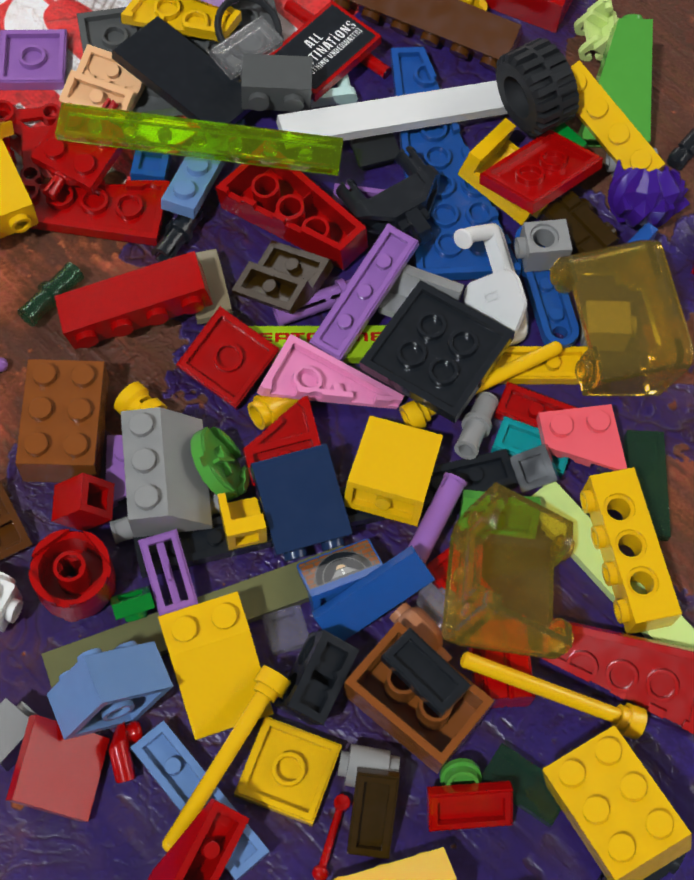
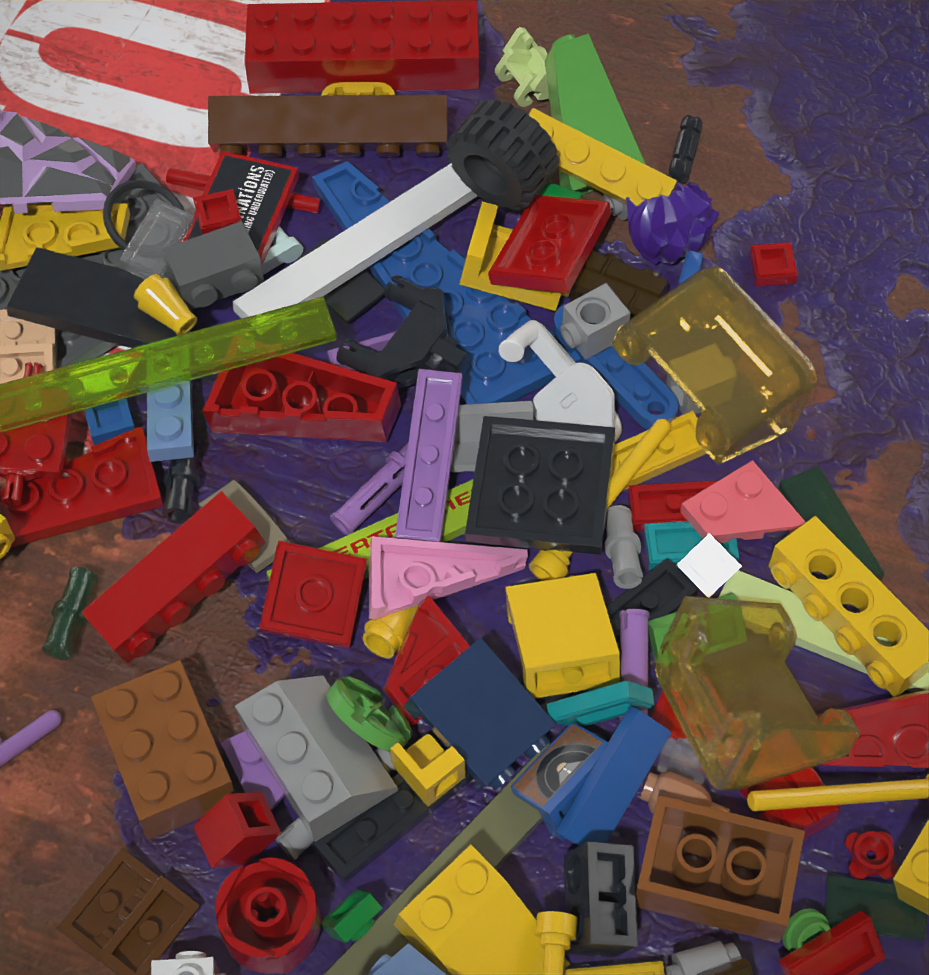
camera: 20 degrees left, 5 degrees down
yellow wheel [114,381,167,415] -> none
medium lavender tile [138,529,198,616] -> none
dark brown slope [232,240,334,314] -> none
clear tile [262,604,309,656] -> none
black tile [380,628,471,718] -> none
none -> yellow cone [134,274,197,336]
none -> red tile [193,189,242,235]
none -> teal tile [547,681,654,727]
none -> red plate [845,831,897,880]

